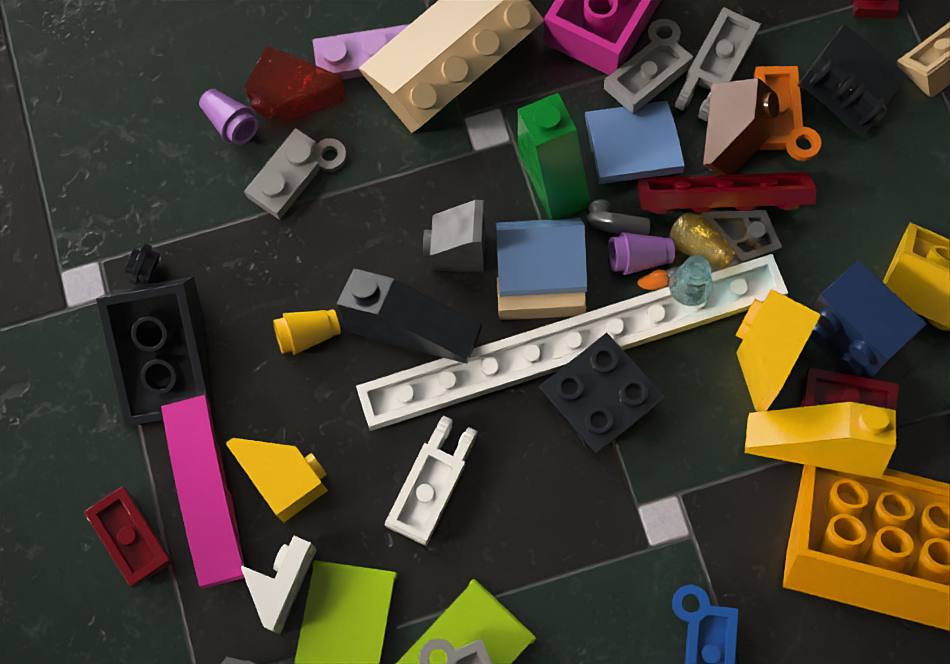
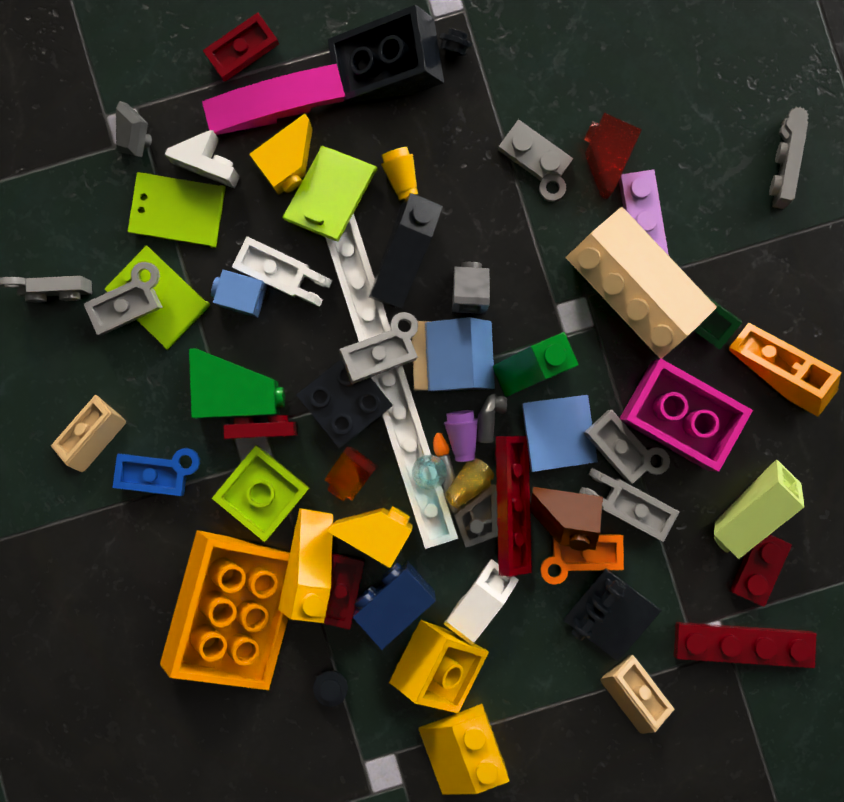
camera: 85 degrees right, 15 degrees up
medium lavender cone [199,89,258,145] -> none
none -> green slope [189,348,285,419]
none -> medium blue brick [211,269,267,318]
none -> lime plate [212,445,310,542]
none -> dark red plate [224,415,298,439]
none -> lime container [283,146,378,242]
none -> clear red slope [325,446,379,501]
none -> light grey hinge [339,312,418,384]
none -> white slope [444,559,519,645]

